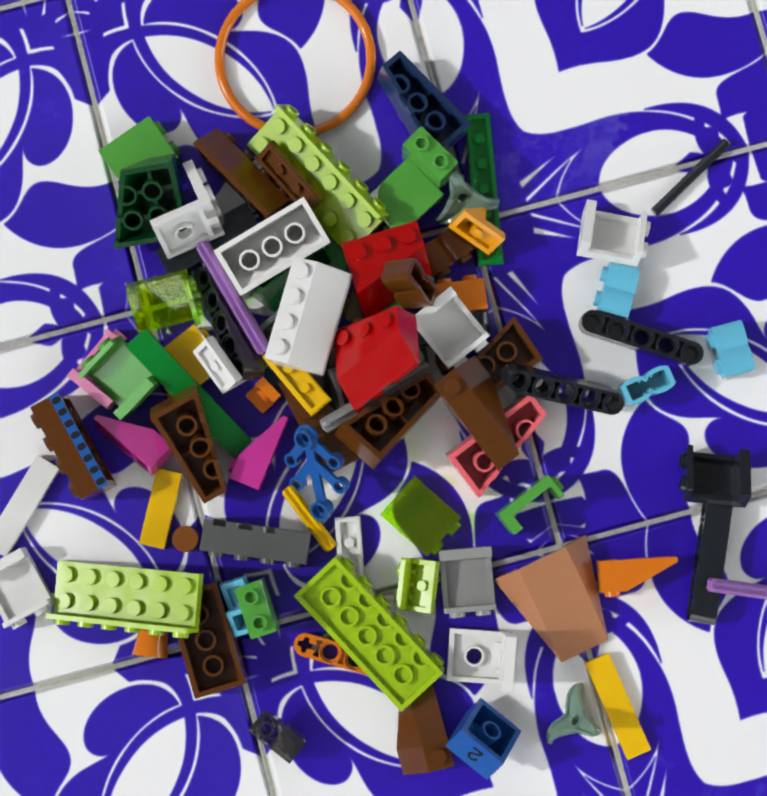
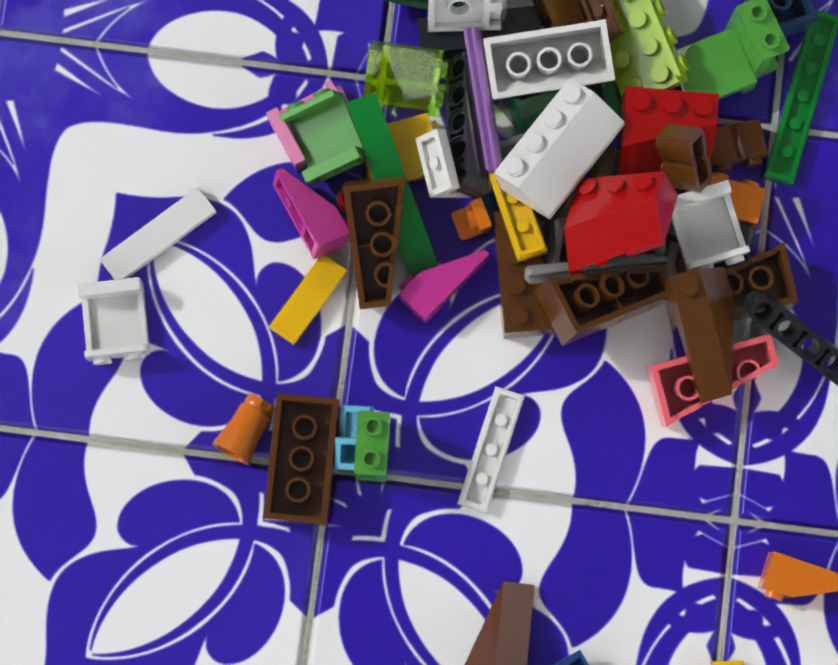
camera: 20 degrees right, 5 degrees down
reddish brown brick [30,392,117,500] -> none
lime bracket [46,560,204,638] -> none
dark orange tile [172,526,199,552] -> none
dark grey wedge [200,518,312,569] -> none
clear smoke slope [248,709,307,764] -> none
yellow axle [282,485,336,552] -> none
blue plant [284,424,350,521] -> none
orange beam [293,632,366,675] -> none
lime bracket [294,554,445,712] -> none
clear neon green panel [380,475,461,556] -> none
lime bracket [394,557,440,614] -> none
sand green piece [435,170,500,225] -> none
light grey panel [438,546,497,618] -> none
white bracket [446,627,517,691] -> none
light orange slope [448,207,506,255] -> none
nougat wedge [493,535,608,662] -> none
bright green panel [495,475,564,535] -> none

